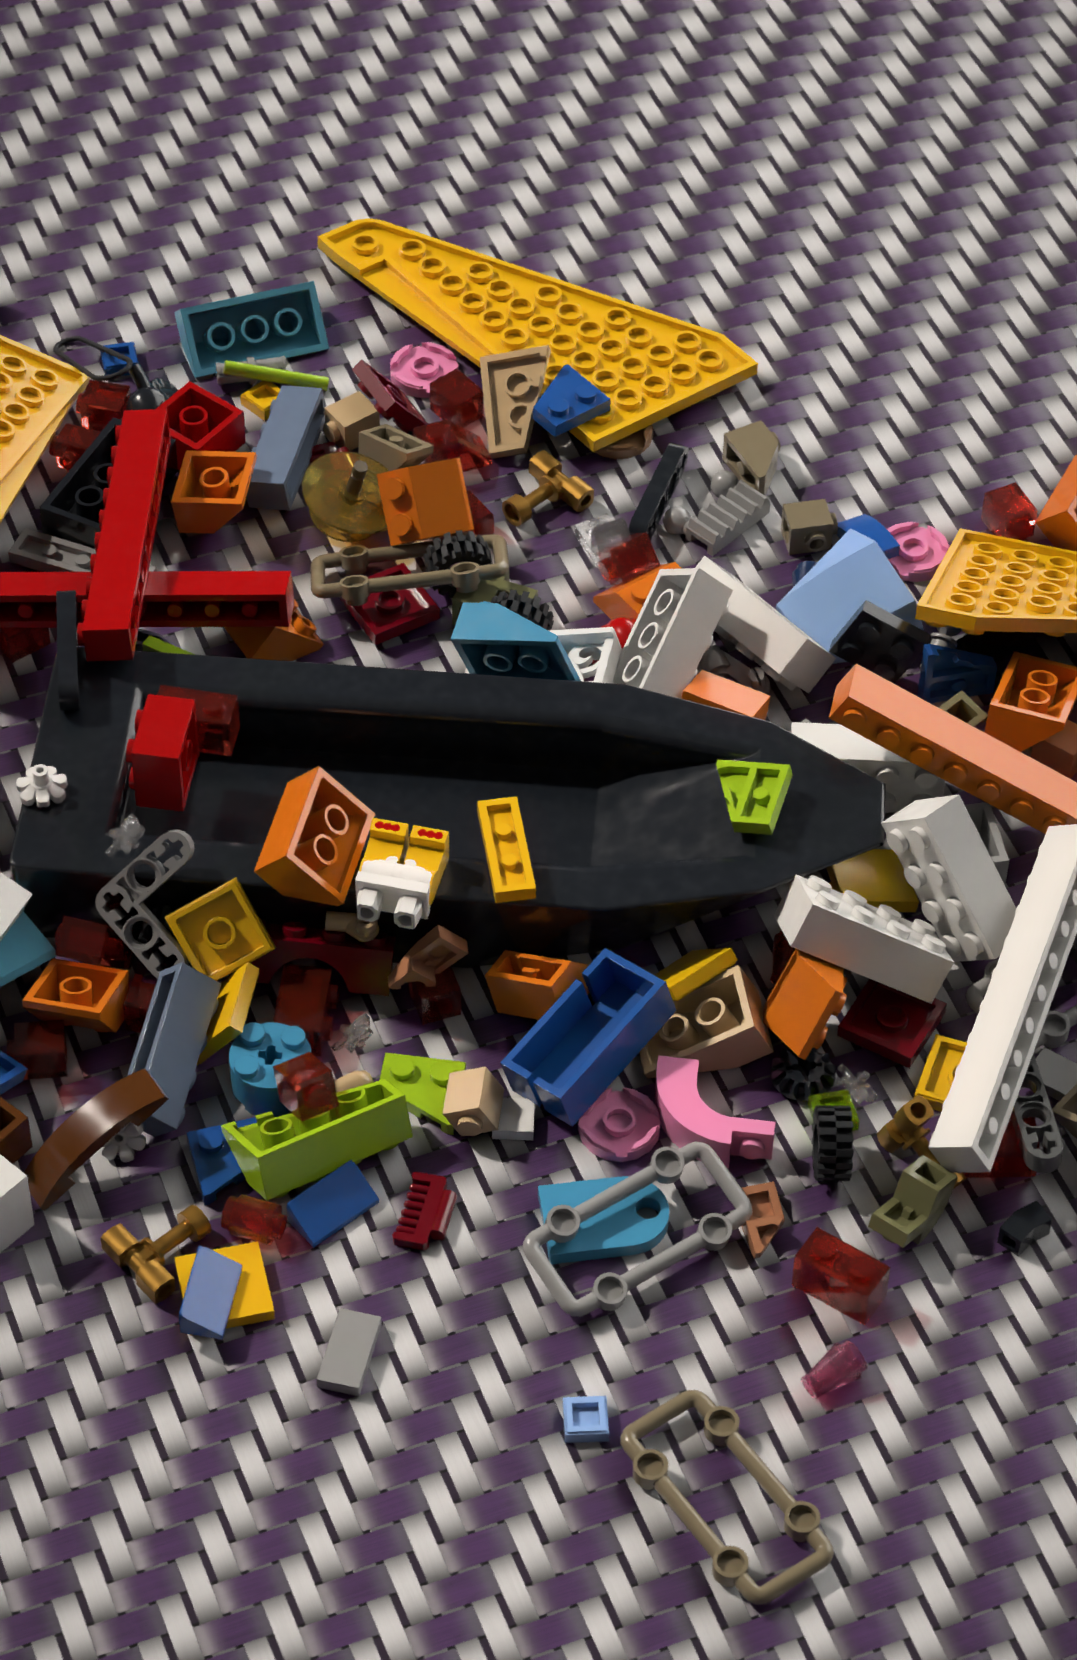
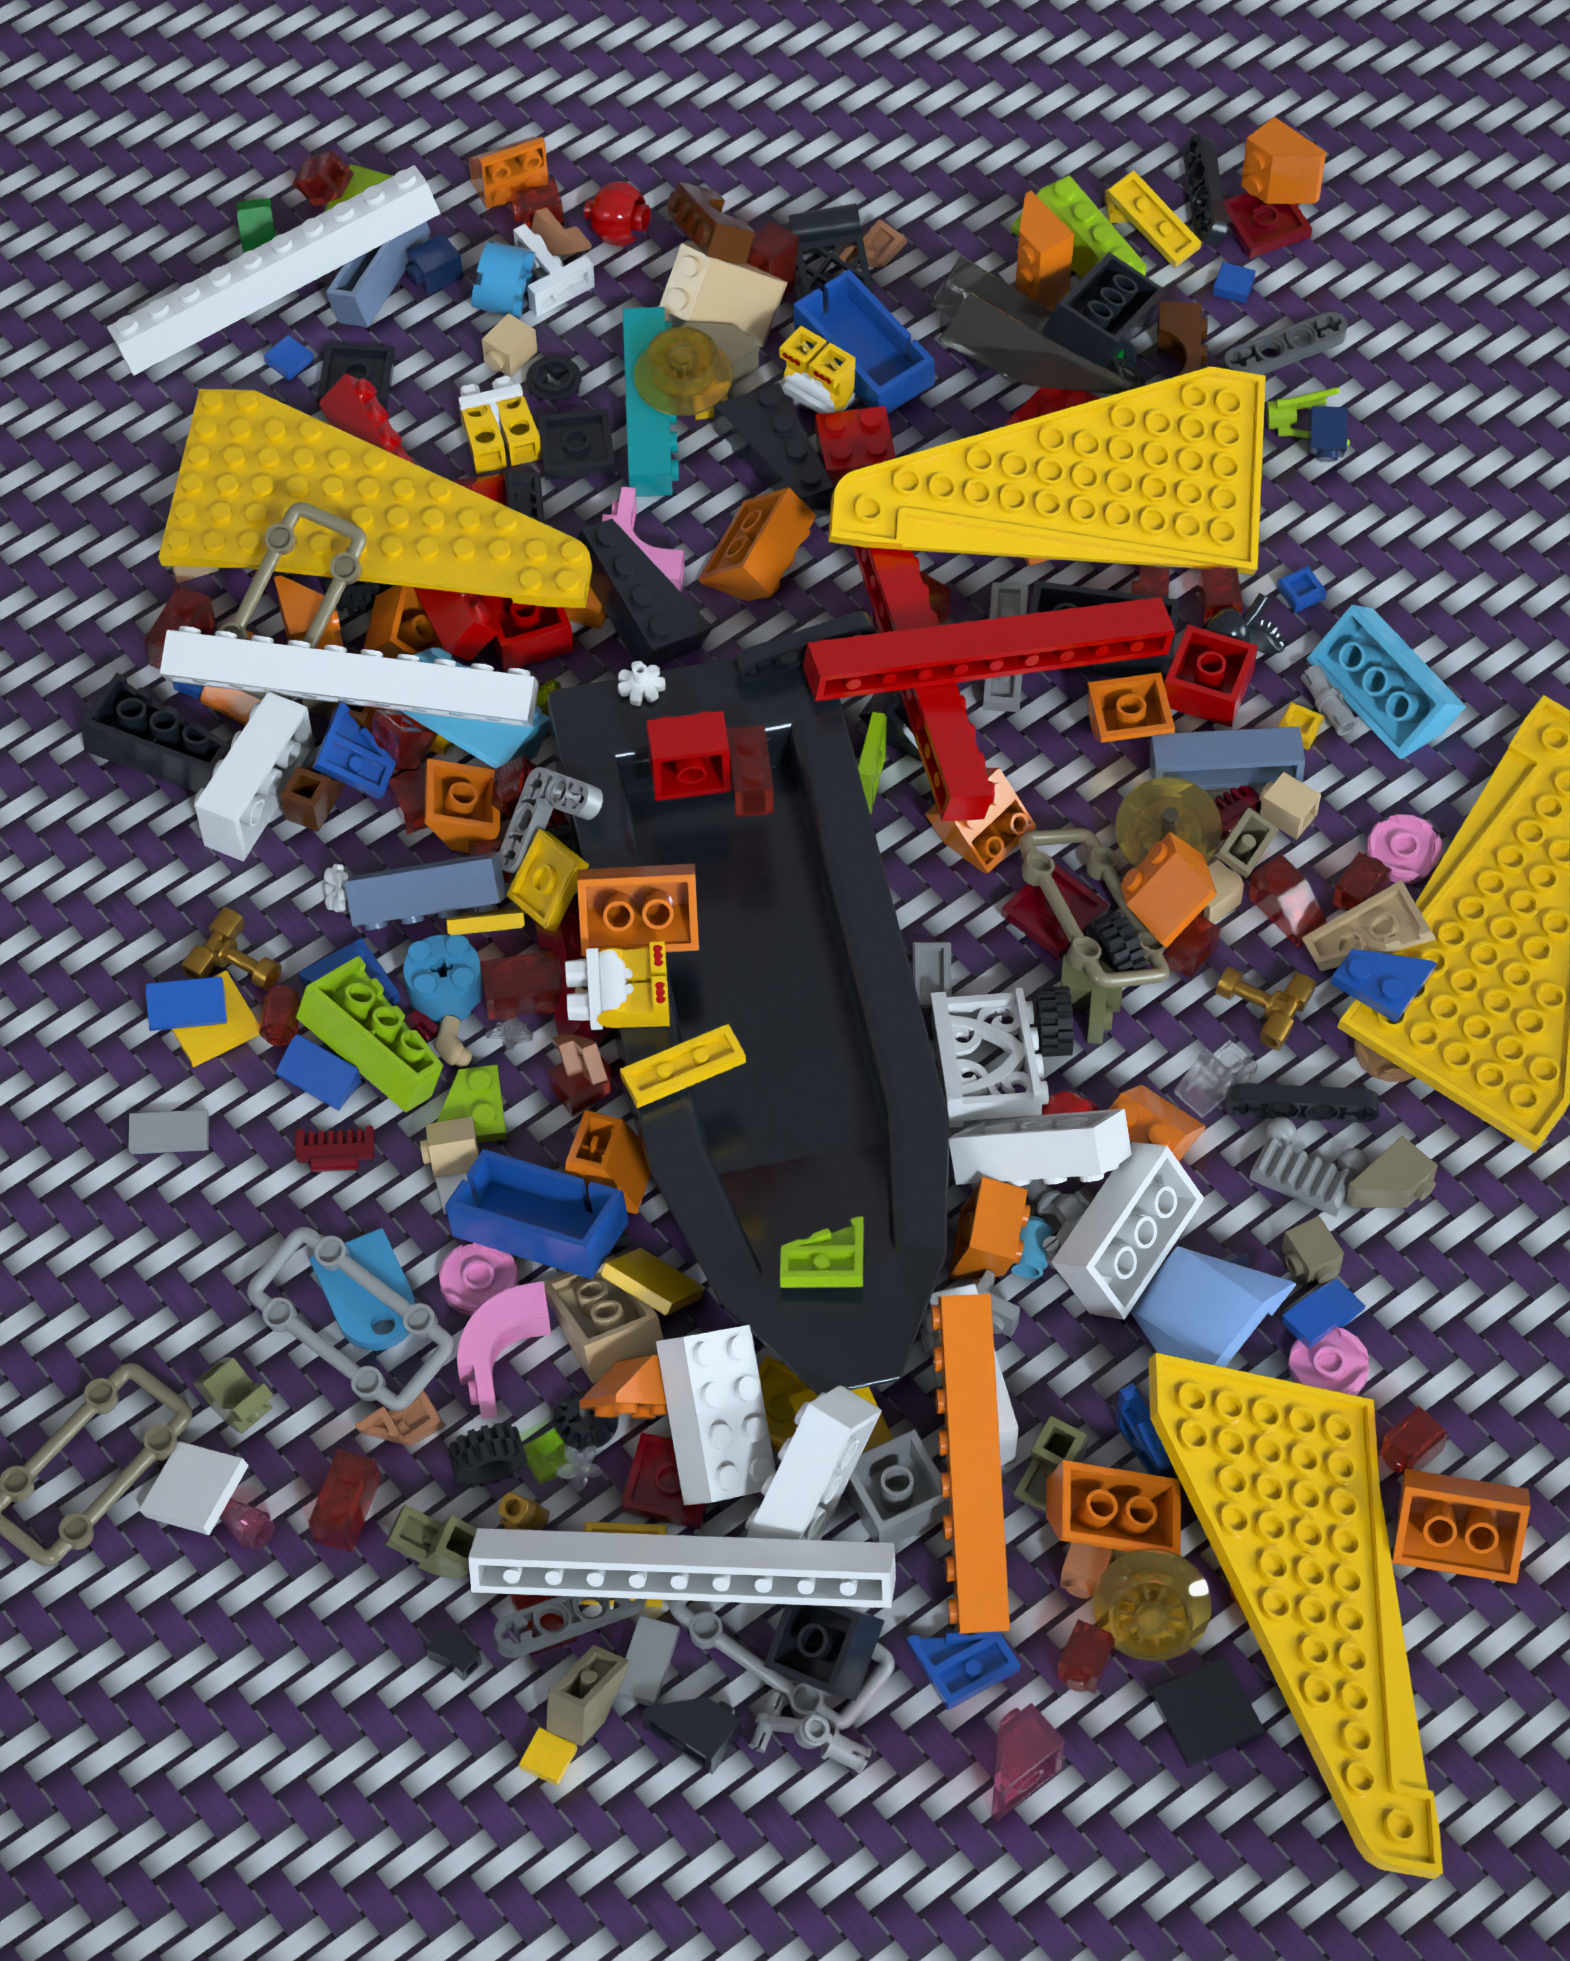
camera: 75 degrees right, 10 degrees up
reddish brown slope [24,1068,169,1211] -> none
black piece [53,336,133,381] -> none
clear plant [105,814,146,857] -> none
lime bar [223,360,329,391] -> none
clear red brick [273,1052,339,1121] -> none
dark red plate [352,359,433,439] -> none
dark azure slope [451,601,581,681] -> none
light blue tile [562,1396,609,1443] -> none
clear red brick [596,532,661,585] -> none
black plate [829,600,931,684] -> none
none -> white tile [139,1441,248,1535]
none -> olive brick [192,1357,274,1434]

